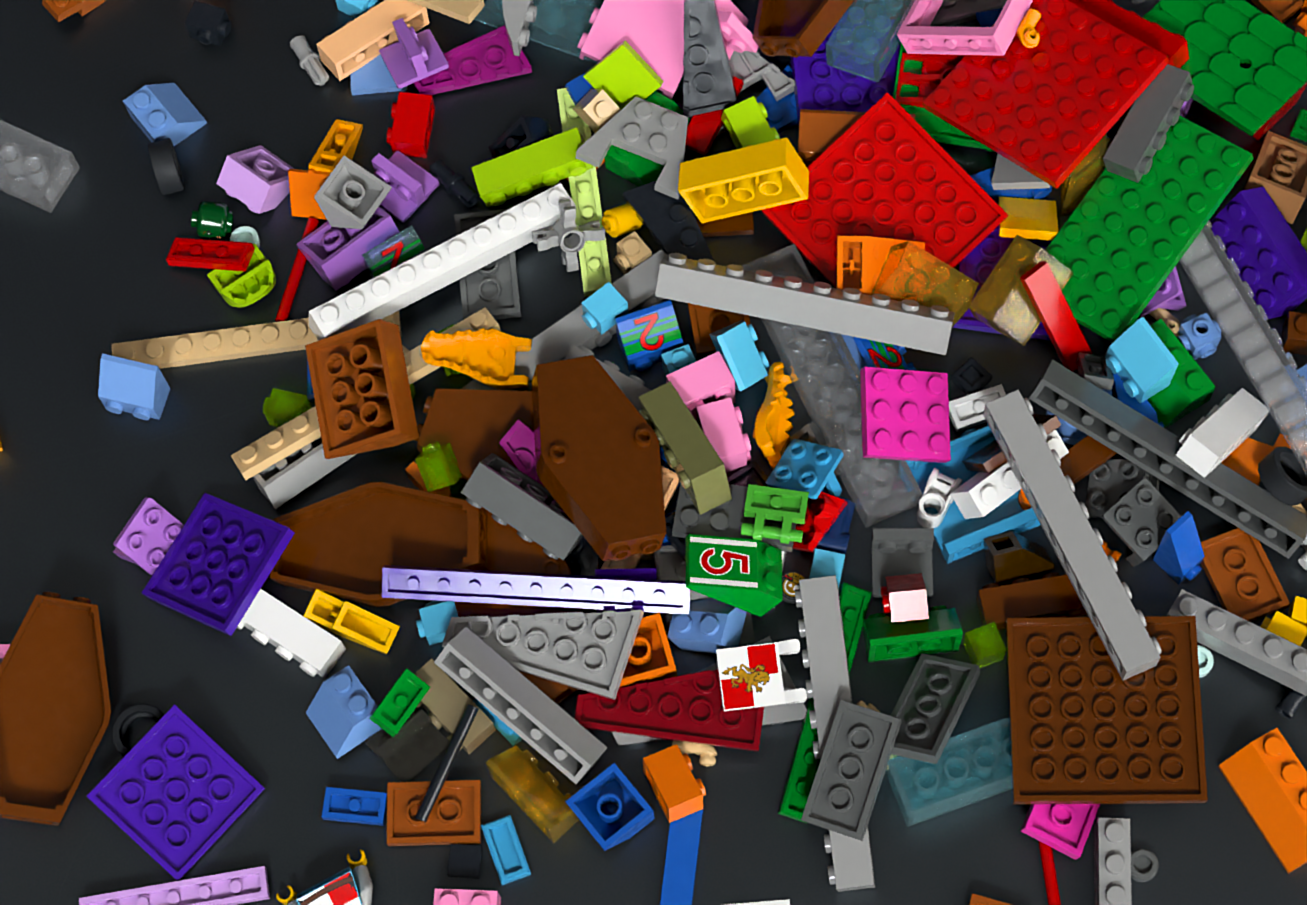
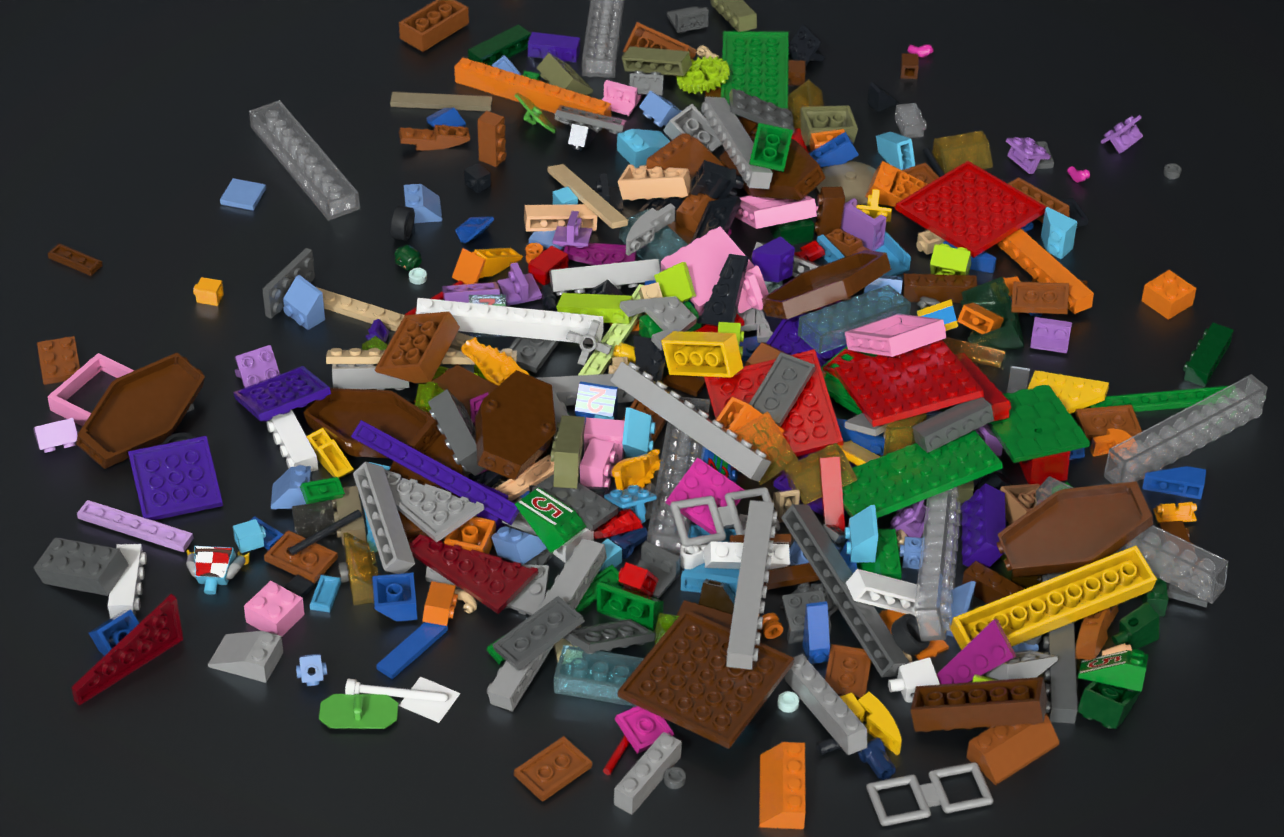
camera: 25 degrees right, 25 degrees down
red tile [166,237,255,272] -> none
lime slope [207,243,276,308] -> none
lavender slope [216,145,294,214] -> none
light grey axle [290,35,329,86] -> none
light grey slope [314,156,392,229] -> none
medium azure brick [582,282,629,335] -> none
flag [716,639,807,712] -> none
bright green plate [741,484,809,544] -> none
light orange arm [1017,8,1041,48] -> none
none -> medium azure brick [233,519,266,553]
none -> dark grey plate [263,248,315,319]
none -> dark grey tile [339,562,349,583]
none -> dark purple tile [365,319,389,346]
none -> blue slope [455,217,495,243]
none -> orange wheel [526,243,543,263]
none -> brick [549,259,660,296]
none -> light grey bar [670,487,780,547]
none -> dark grey plate [749,352,815,427]
none -> tan slope [773,489,800,523]

